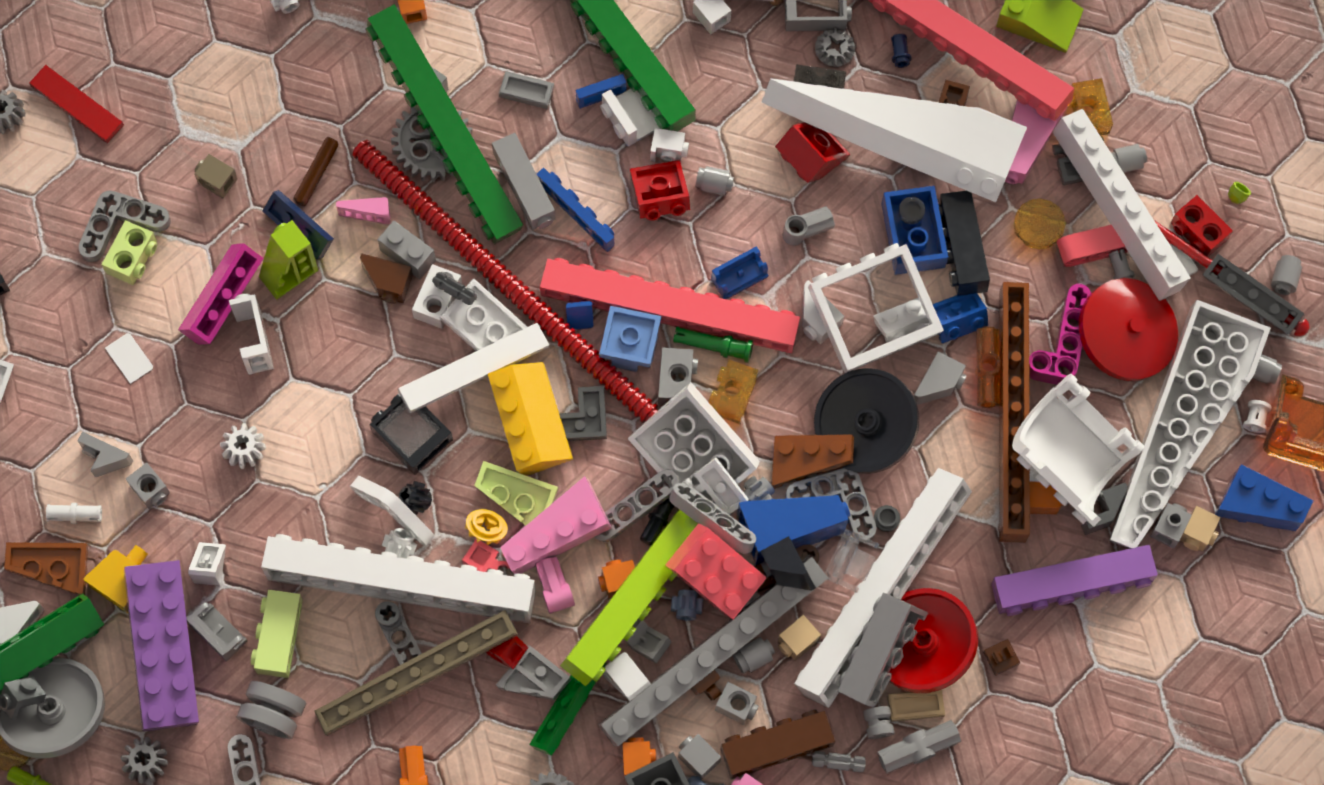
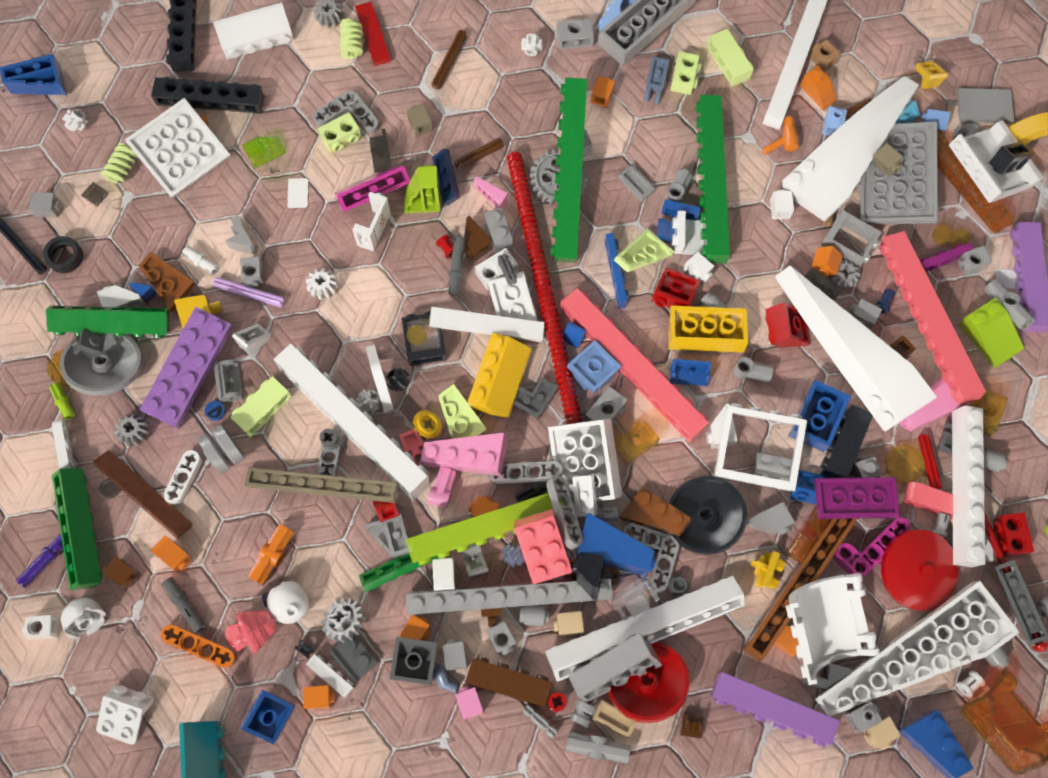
camera: 35 degrees right, 0 degrees up
light grey brick [492,133,556,230] -> none
green pin [673,327,754,363] -> none
clear smoke tile [899,197,925,224] -> none
none -> blue slope [129,282,157,303]
none -> blue tile [205,401,226,421]
none -> lavender axle [213,277,285,307]
none -> clear neon green slope [242,137,286,169]
none -> yellowish green piece [340,19,363,59]
none -> clear smoke panel [369,129,392,173]
none -> clear yellow tile [407,325,427,345]
none -> reddish brown axle [431,30,467,90]
none -> red bush [436,234,454,259]
none -> dark grey pin [448,236,466,294]
none -> red bush [548,692,567,712]
none -> yellowish green wing [614,228,674,272]
none -> blue slope [657,219,675,241]
none -> light grey piece [666,169,693,203]
none -> yellow slope [668,306,748,353]
none -> yellow hips [750,551,786,589]
none -> orange brick [811,246,843,277]
none -> magenta tile [814,477,900,519]
none -> light grey brick [849,299,882,330]
none -> light grey brick [851,456,882,478]
none -> red axle [918,434,942,490]

